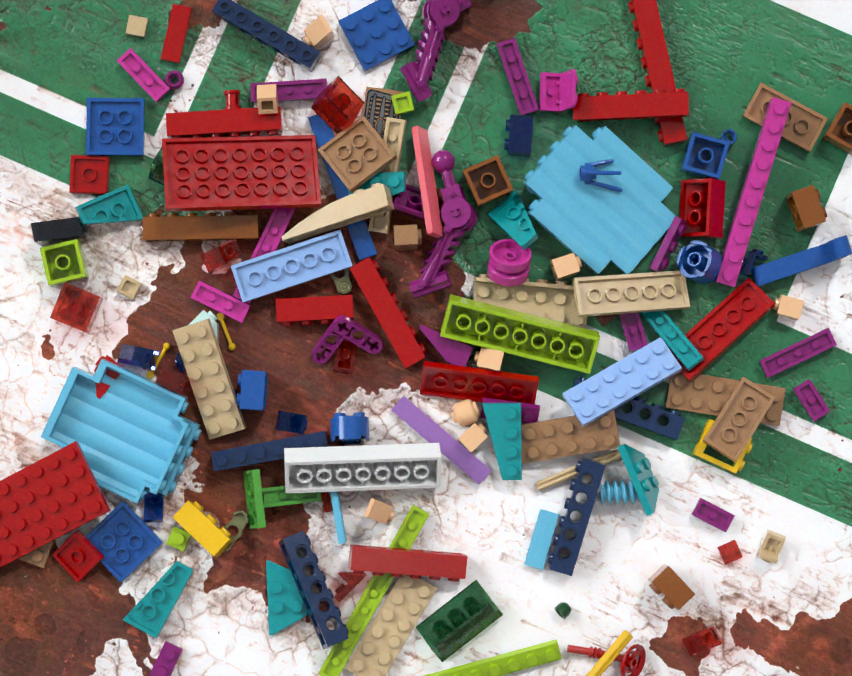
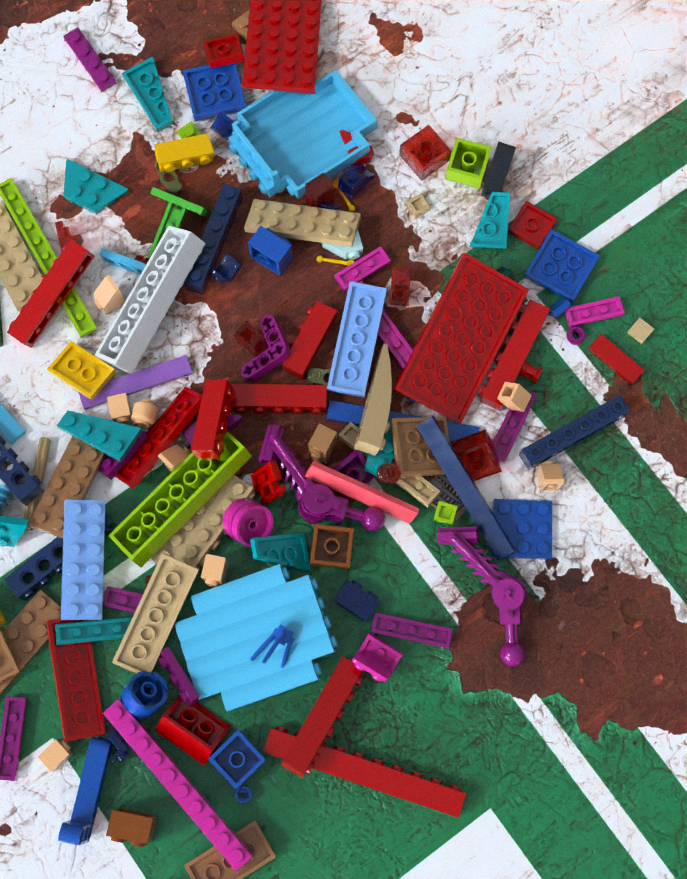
camera: 120 degrees right, 10 degrees down
dark orange brick [143,212,260,242] -> none
dark blue brick [279,531,349,650] -> none
blue brick [330,412,370,444] -> none
none -> yellow plate [47,341,116,400]
none -> red brick [191,380,235,459]
none -> red plate [250,461,286,505]
none -> clear red wheel [377,463,401,483]
none -> dark blue tile [416,416,516,560]
none -> blue tile [548,299,571,317]

